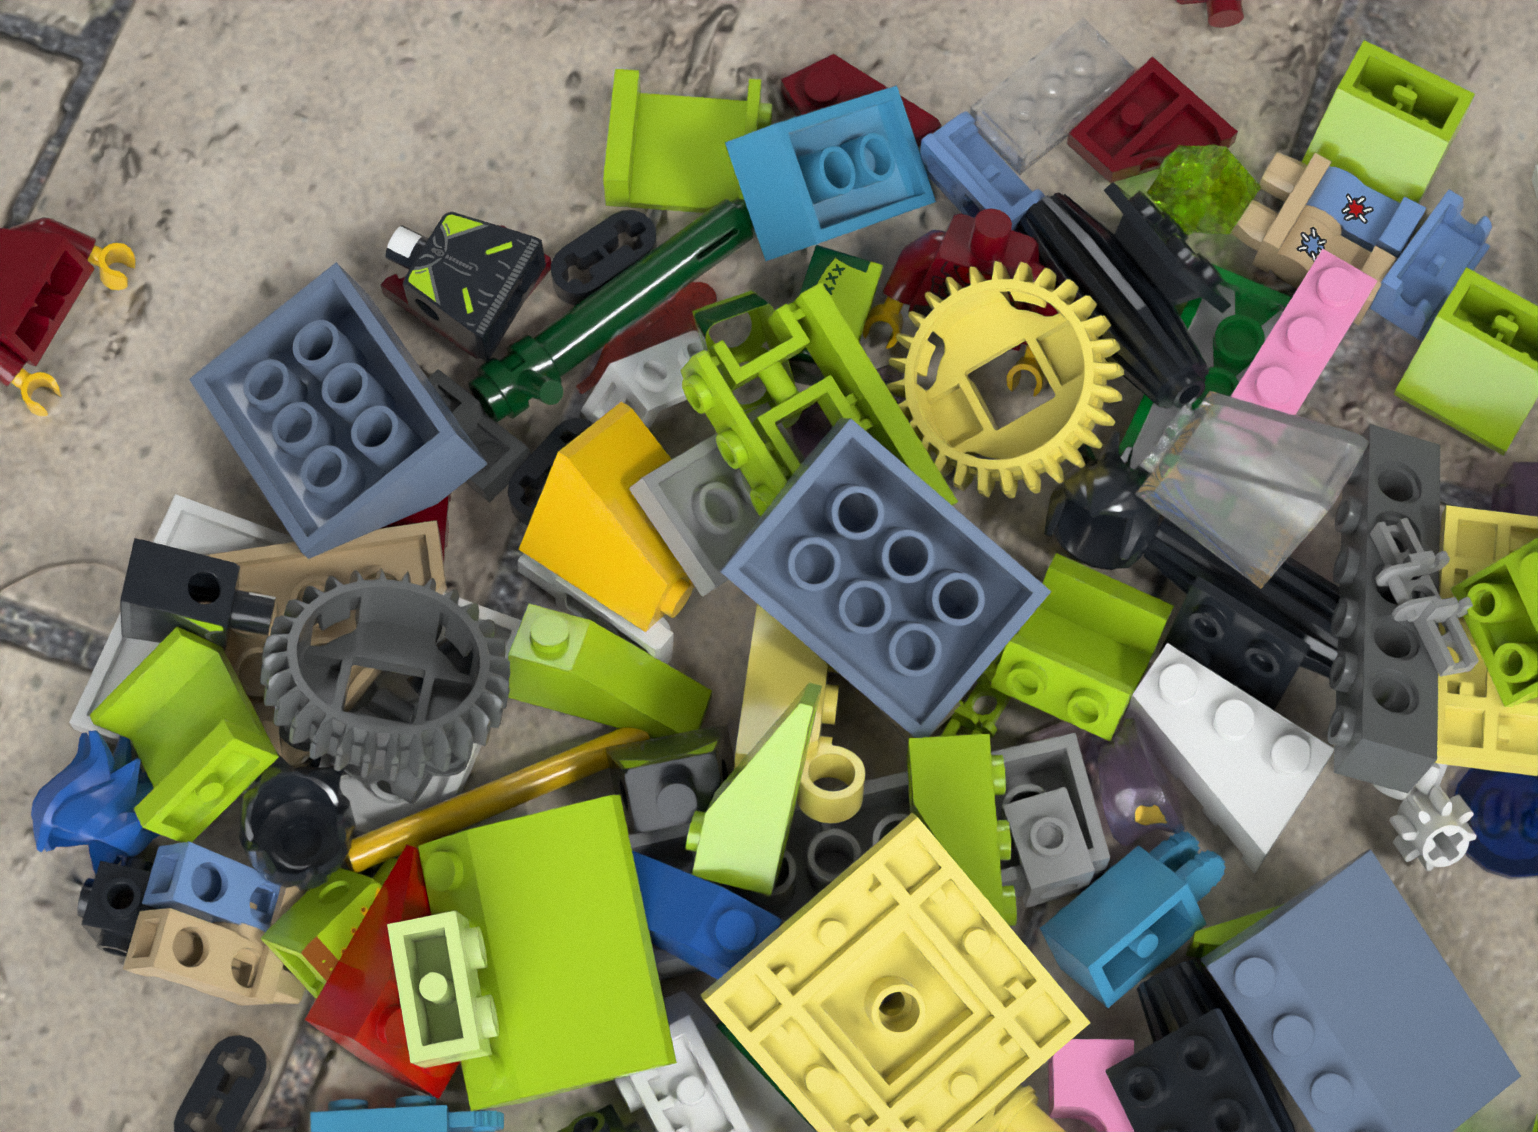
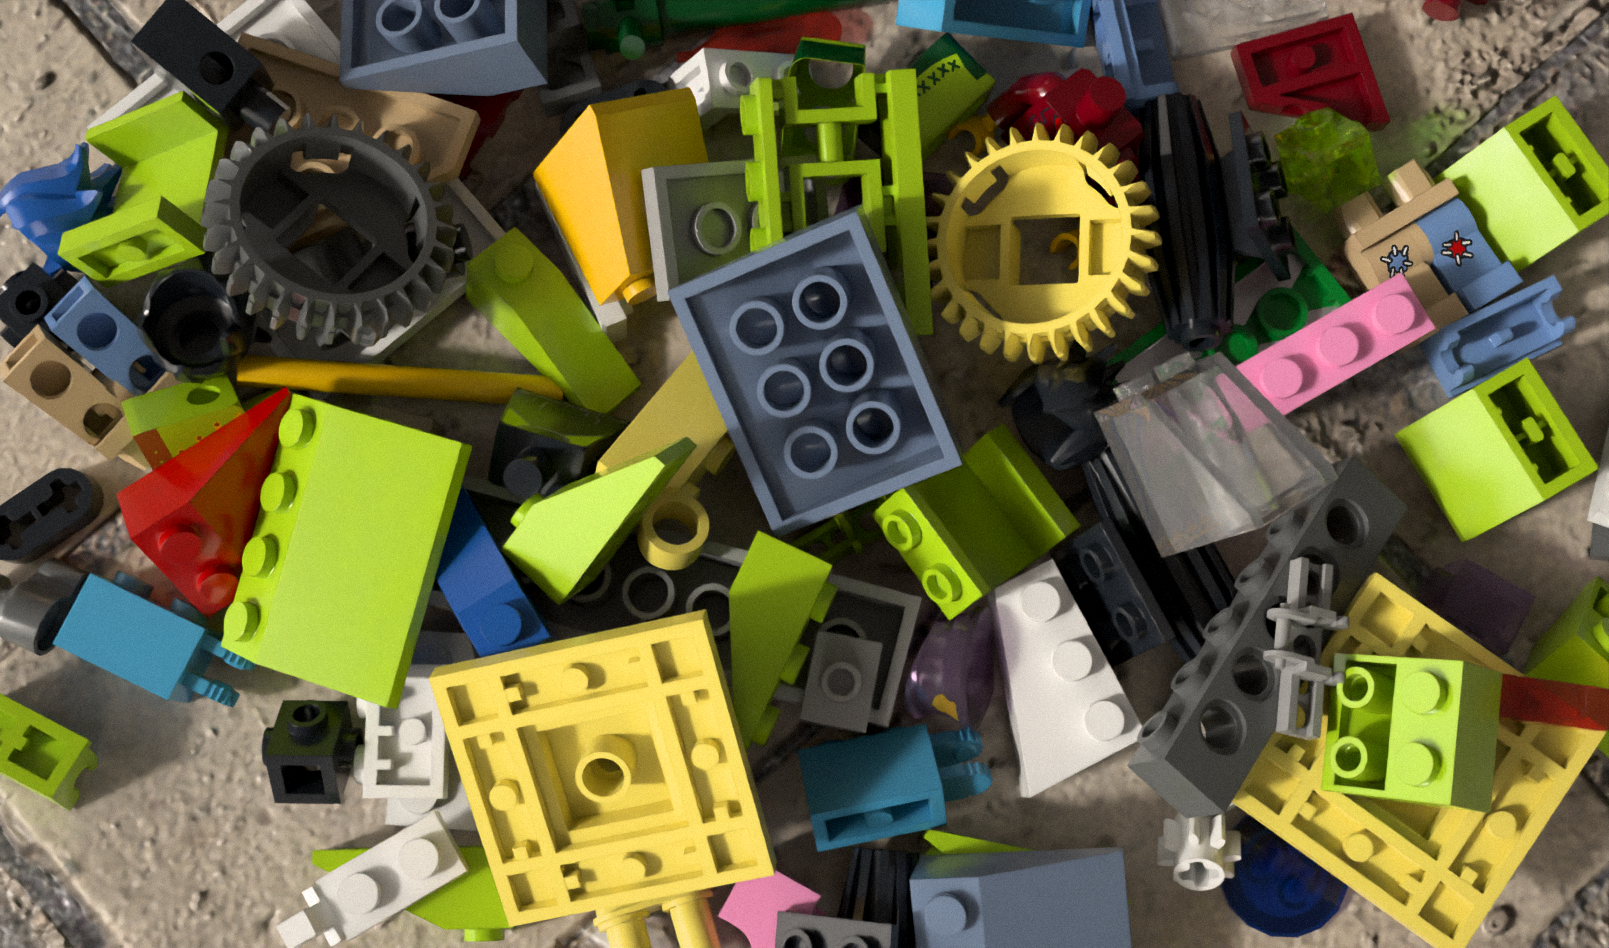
camera: 30 degrees right, 10 degrees up
yellowish green brick [387,911,499,1068] -> none

